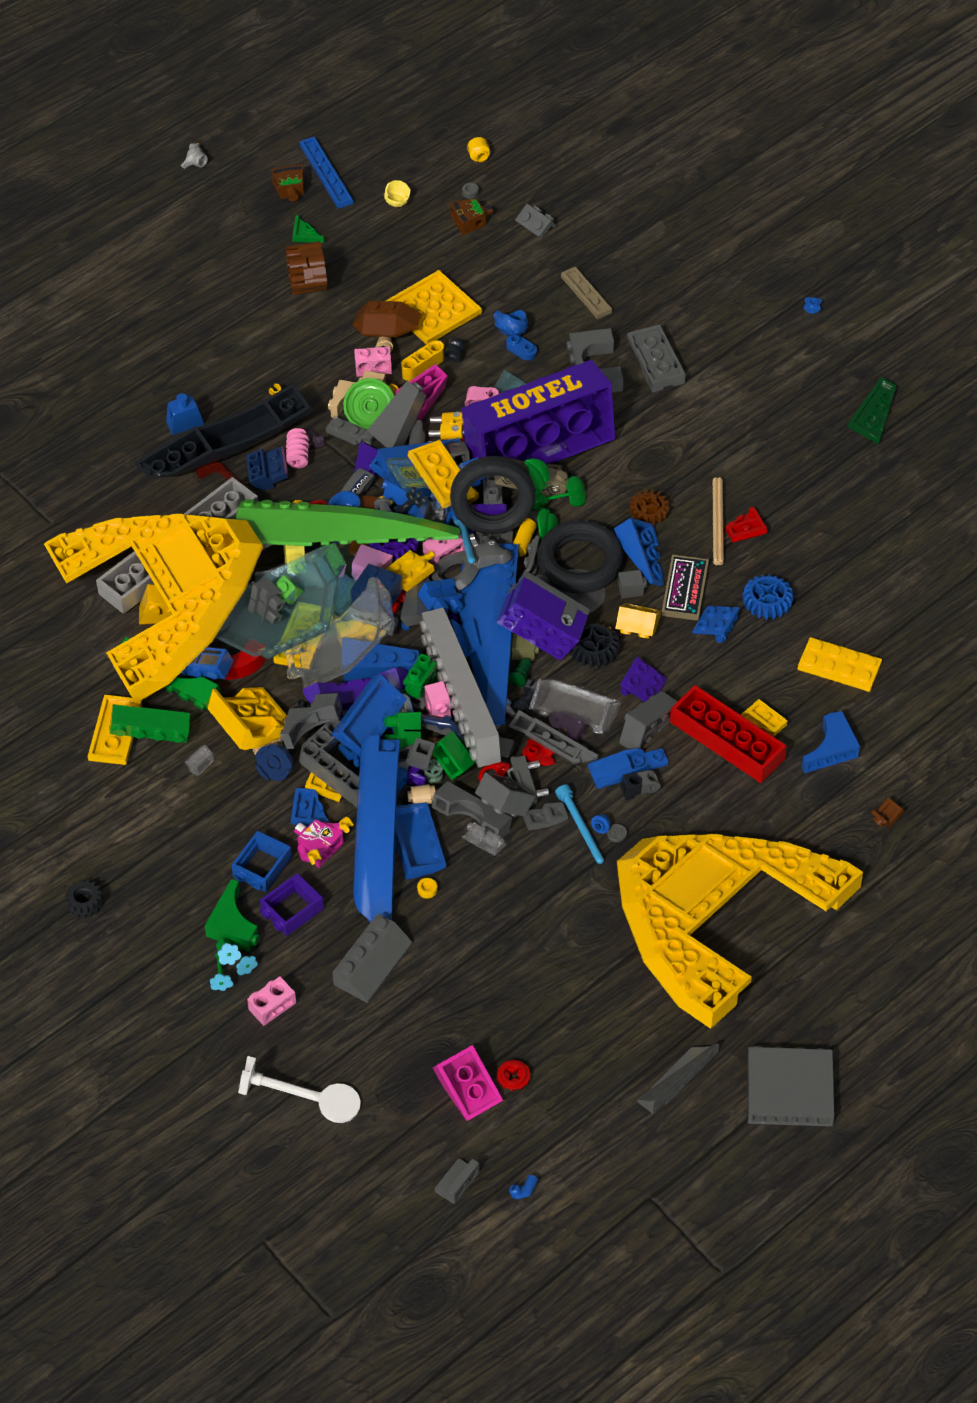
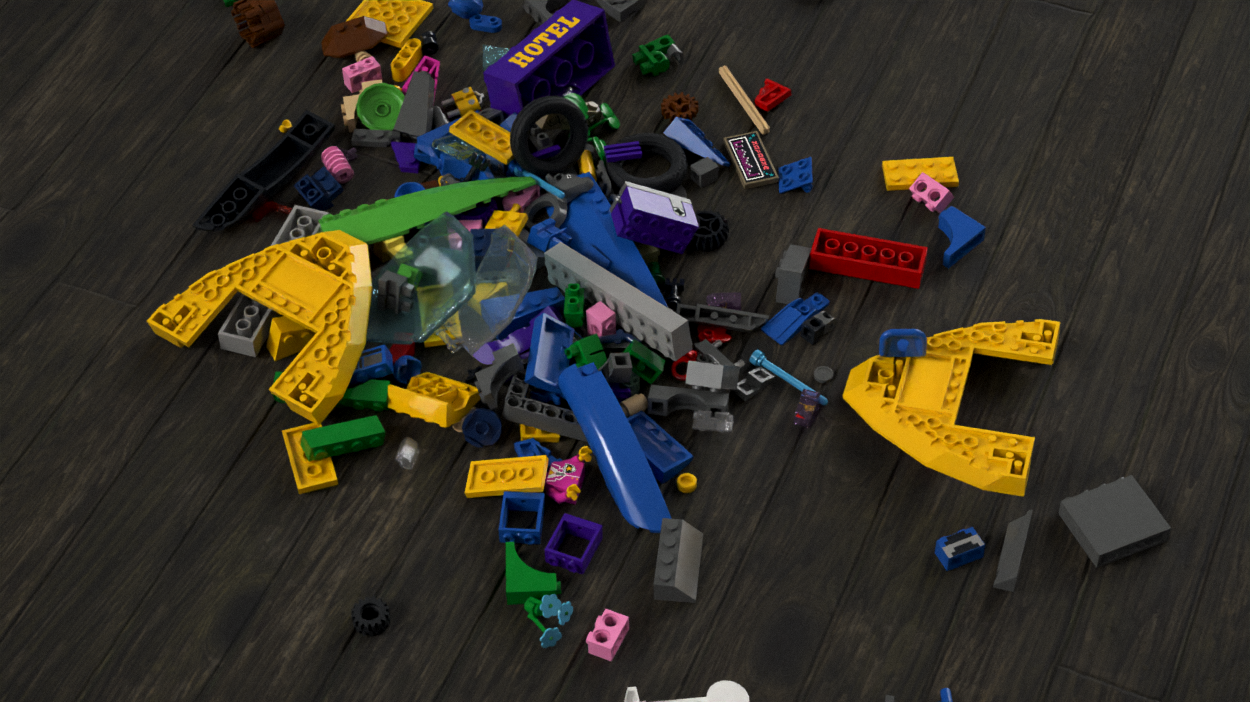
camera: 25 degrees left, 5 degrees down
blue torso [166,393,204,435] -> none
dark grey slope [341,468,375,498] -> none
dark pink slope [433,1045,503,1121] -> none
bright pink piece [465,386,499,406] -> none
red gear [497,1060,530,1091] -> none
clear windscreen [529,679,621,735] -> none
blue plate [591,814,610,834] -> none
yellow slope [615,603,662,638] -> none
dark purple hinge [620,657,667,702] -> none
yellow wing [741,699,788,736] -> none
blue gear [742,573,793,620] -> none
reddish brown bracket [870,797,904,829] -> none
none -> blue hair [393,355,422,384]
none -> yellow plate [465,455,549,498]
none -> dark purple tile [604,141,642,163]
none -> green hips [632,34,684,76]
none -> clear purple leg [793,389,820,428]
none -> blue piece [879,329,927,357]
none -> bright pink brick [909,172,954,213]
none -> brick [935,527,985,571]

